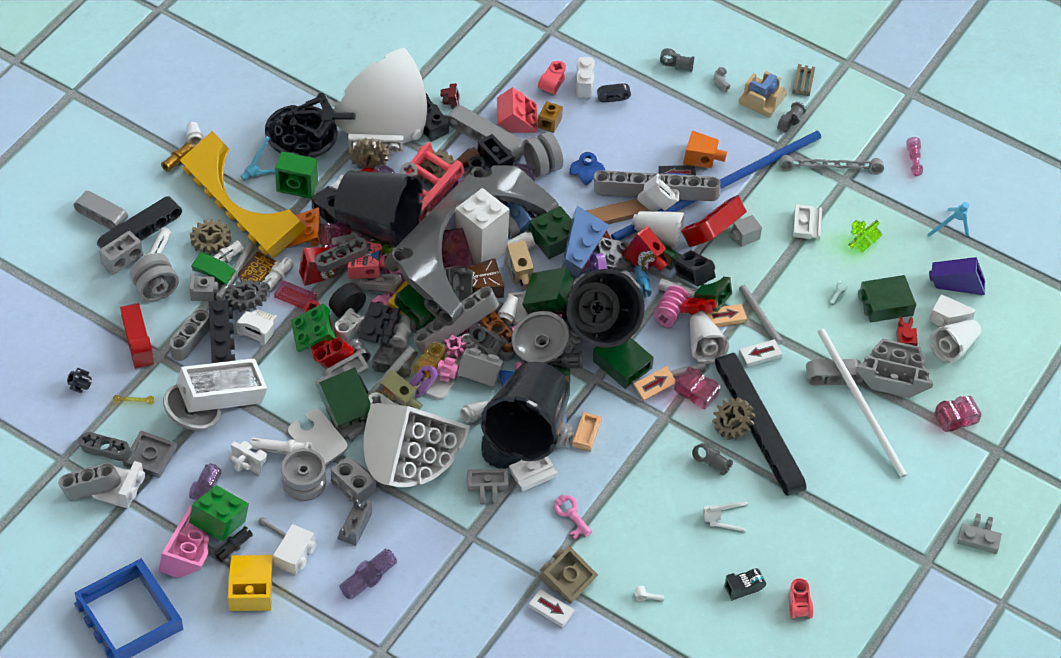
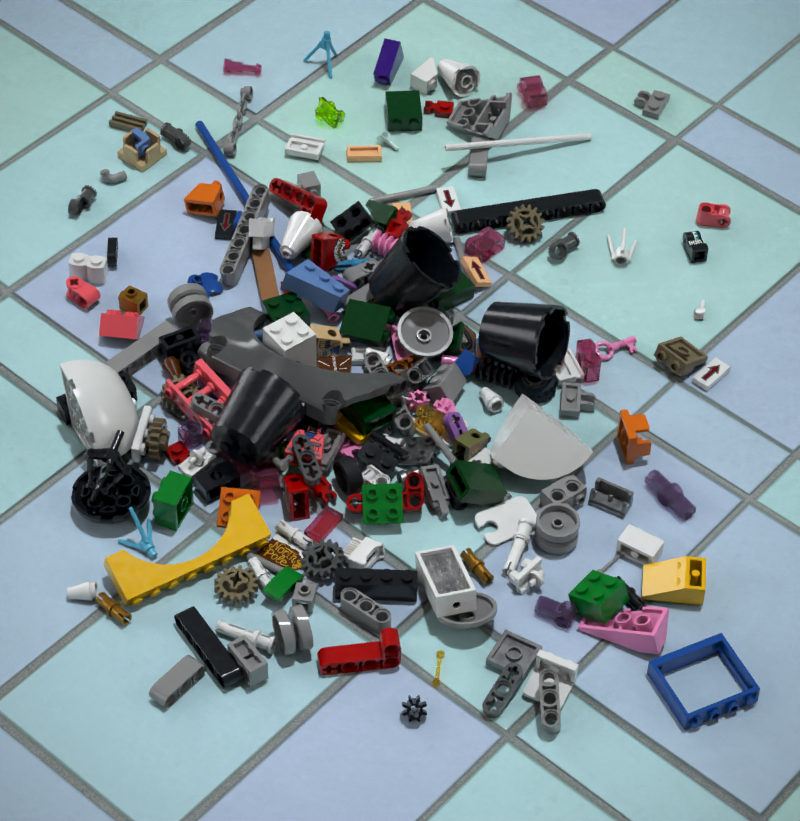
camera: 80 degrees left, 5 degrees down
none -> red plate [307,474,337,506]
none -> light nougat tile [347,145,382,162]
none -> pearl gold pin [460,548,494,585]
none -> clear pink brick [575,339,601,383]
none -> orange panel [617,409,652,464]

